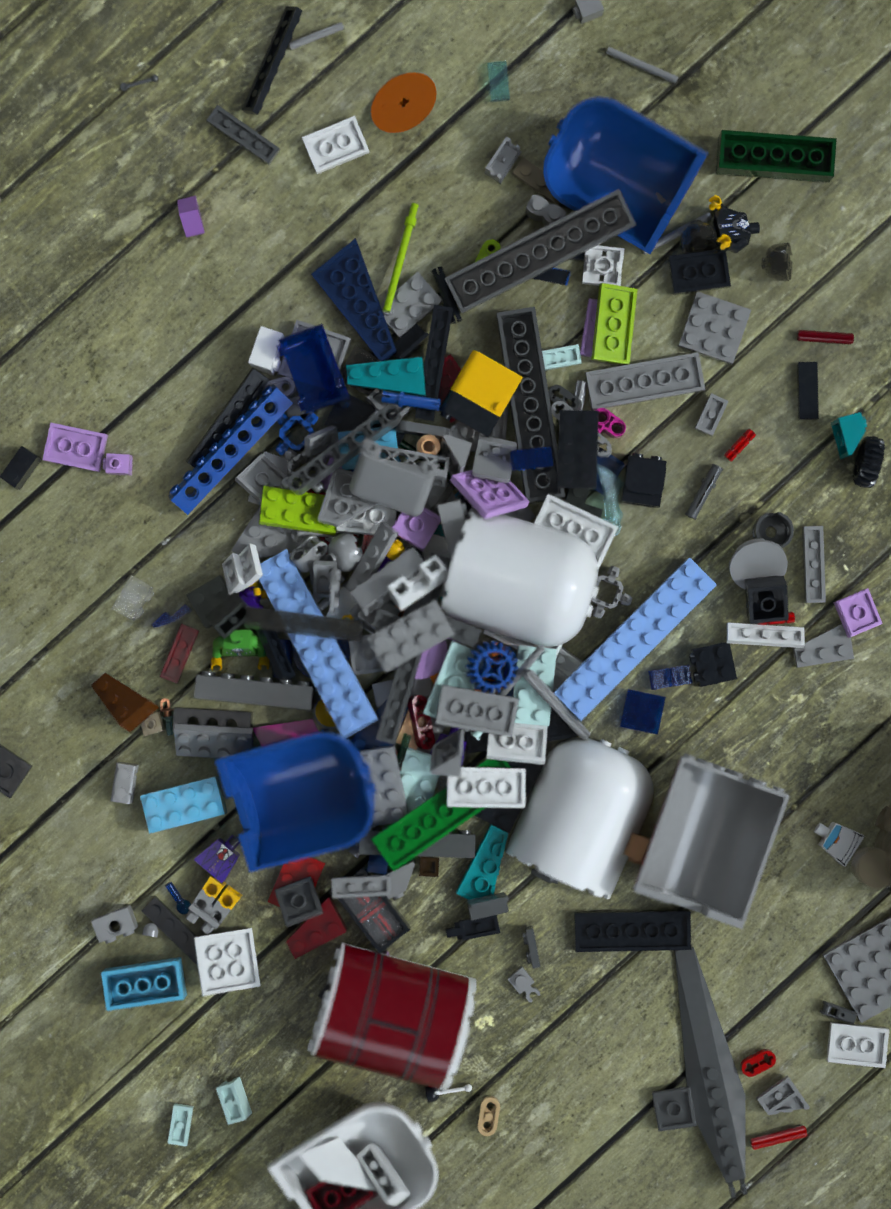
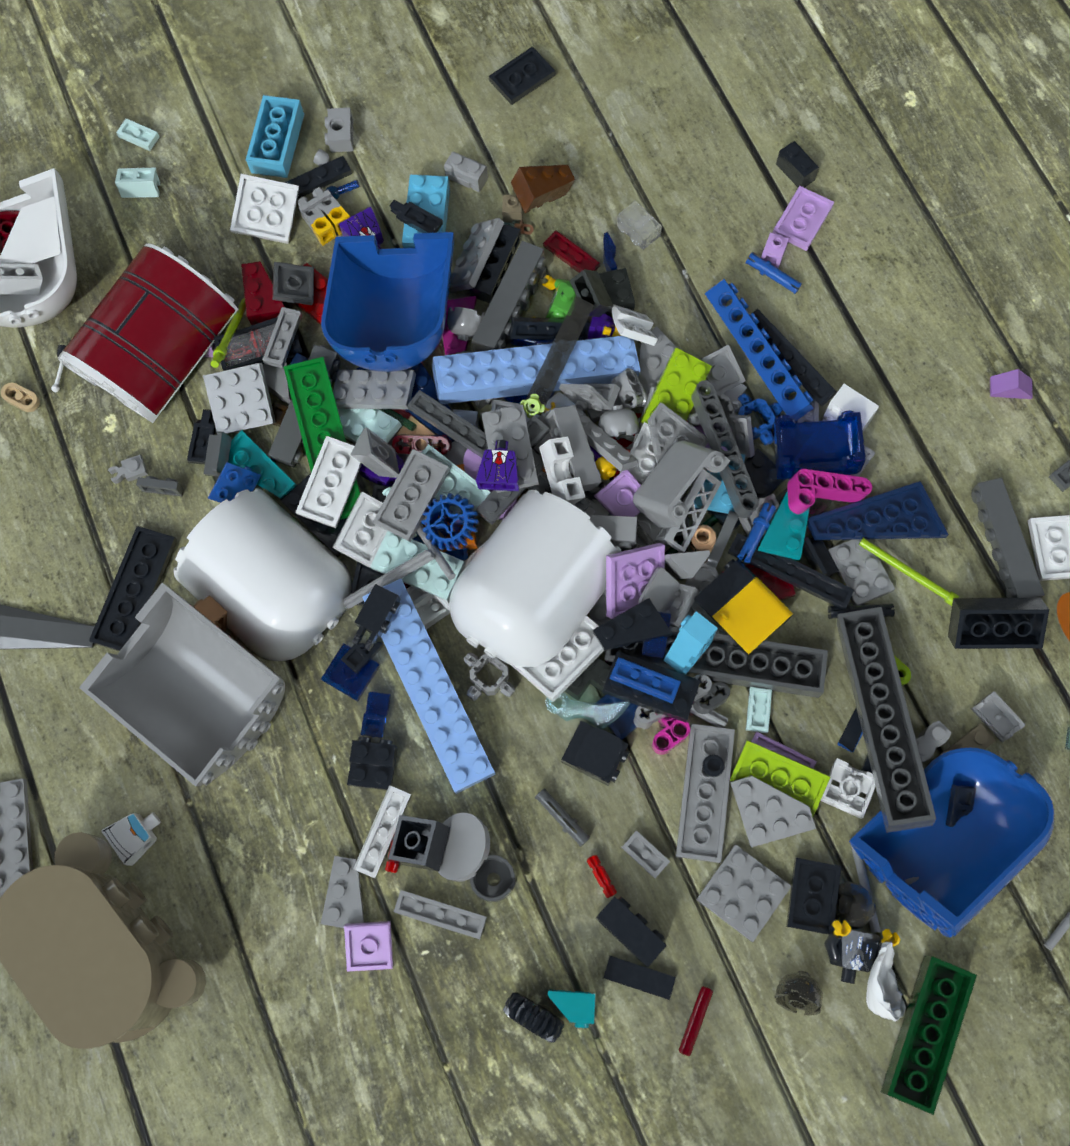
camera: 115 degrees right, 15 degrees down
none -> plate [203,363,276,435]
none -> blue hinge [208,462,261,503]
none -> lime bar [211,298,246,368]
none -> black tile [340,642,384,675]
none -> black hinge [353,584,401,651]
none -> black hinge [390,200,443,233]
none -> light grey cylinder [447,307,485,341]
none -> dark purple torso [476,440,519,491]
none -> lime plate [520,394,545,418]
none -> black wing [593,598,672,651]
none -> black brick [595,896,667,967]
none -> blue tile [610,657,681,704]
none -> medium azure wedge [663,611,718,675]
none -> black plate [702,754,725,777]
none -> light grey plate [730,775,816,847]
none -> blue pin [746,252,802,294]
none -> dark pink beam [787,469,872,514]
none -> white hair [866,942,906,1022]
none -> black tile [946,784,976,827]
none -> black brick [948,598,1050,649]
none -> dark grey brick [971,478,1045,598]

